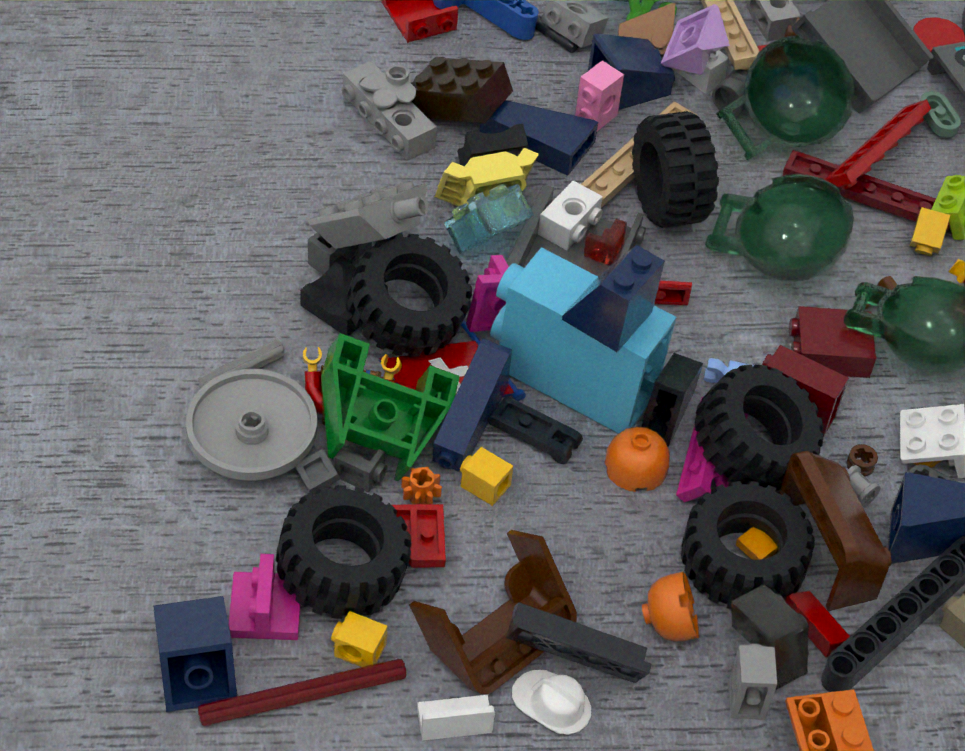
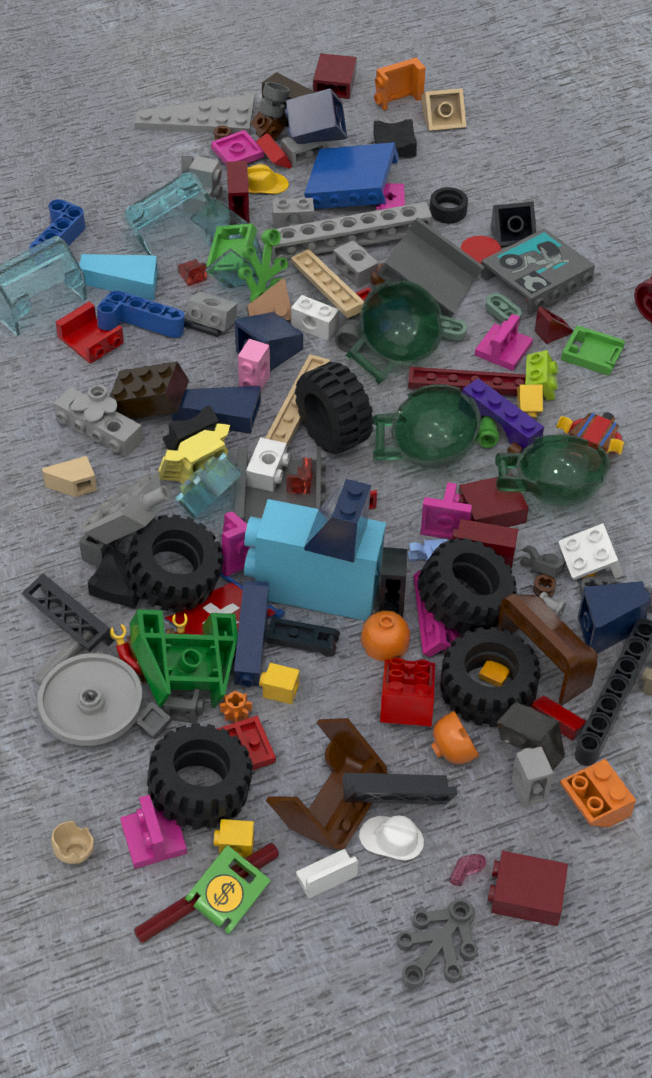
camera: 15 degrees left, 0 degrees up
dark blue slope [153,596,237,712] -> none
lavender slope [661,4,730,75] -> none
red plate [824,99,932,190] -> none
none -> black fence [22,573,115,652]
none -> tan slope [42,456,97,497]
none -> tan hair [51,821,94,864]
none -> bright green container [185,845,271,935]
none -> red slope [380,657,435,727]
none -> dark pink bracket [420,482,472,540]
none -> sand green plate [425,314,467,341]
none -> dark purple arch [461,378,544,456]
none -> dark pink bracket [475,314,533,371]
none -> bright green cone [477,416,499,448]
none -> dark grey plate [520,545,566,577]

